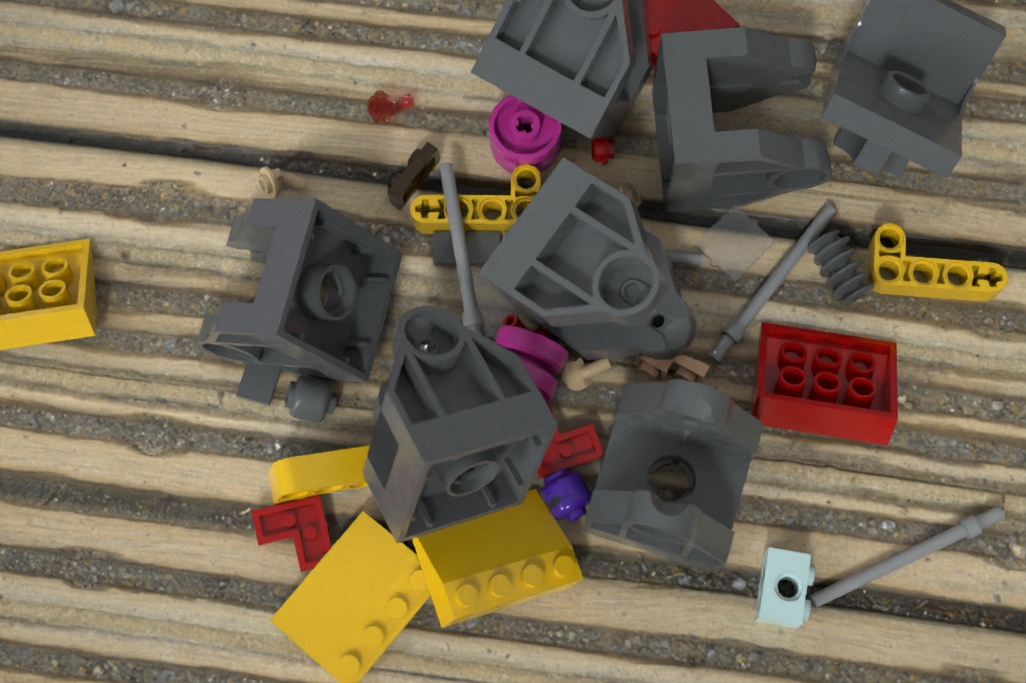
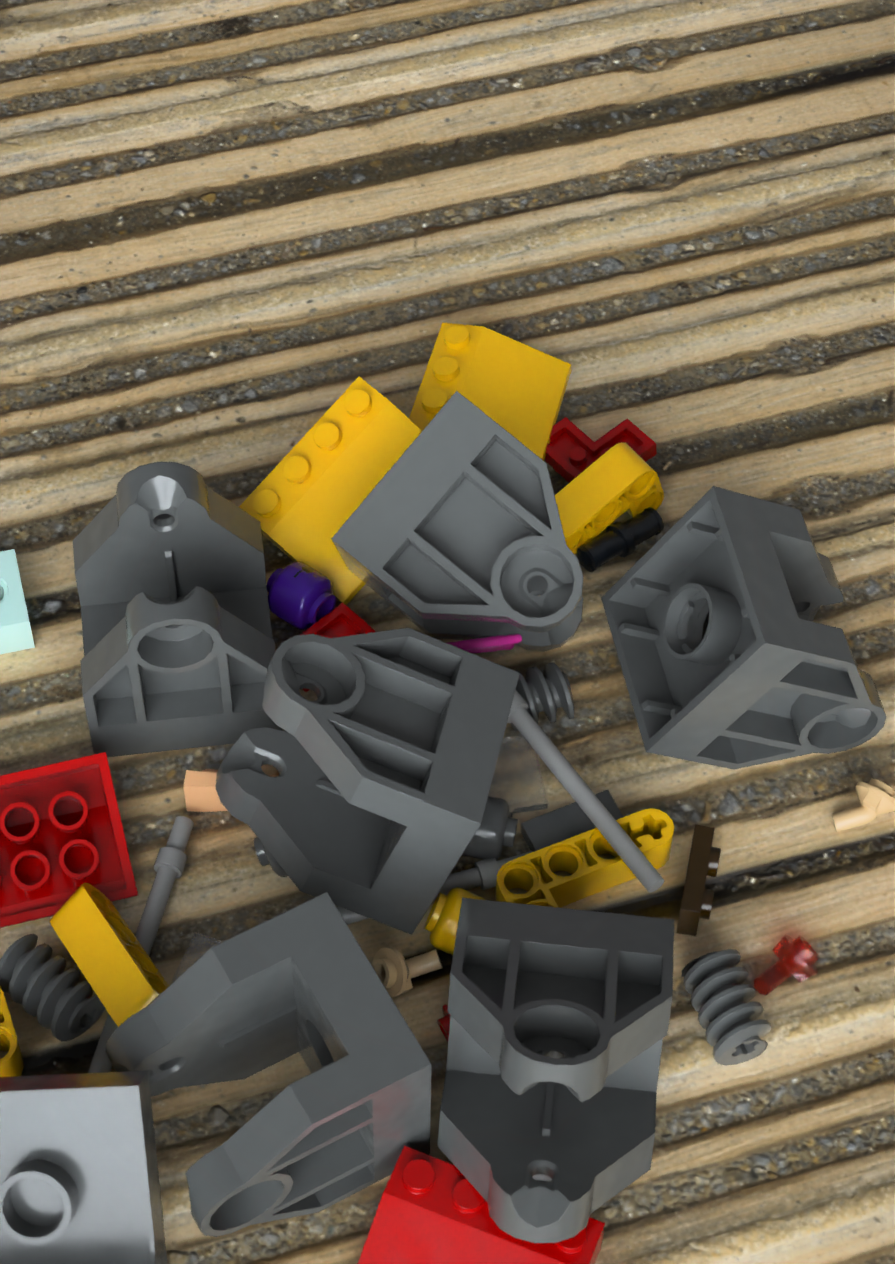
camera: 150 degrees right, 20 degrees down
none -> yellow beam [50,883,170,1027]
none -> black pin [577,507,664,572]
none -> dark grey piece [682,949,771,1065]

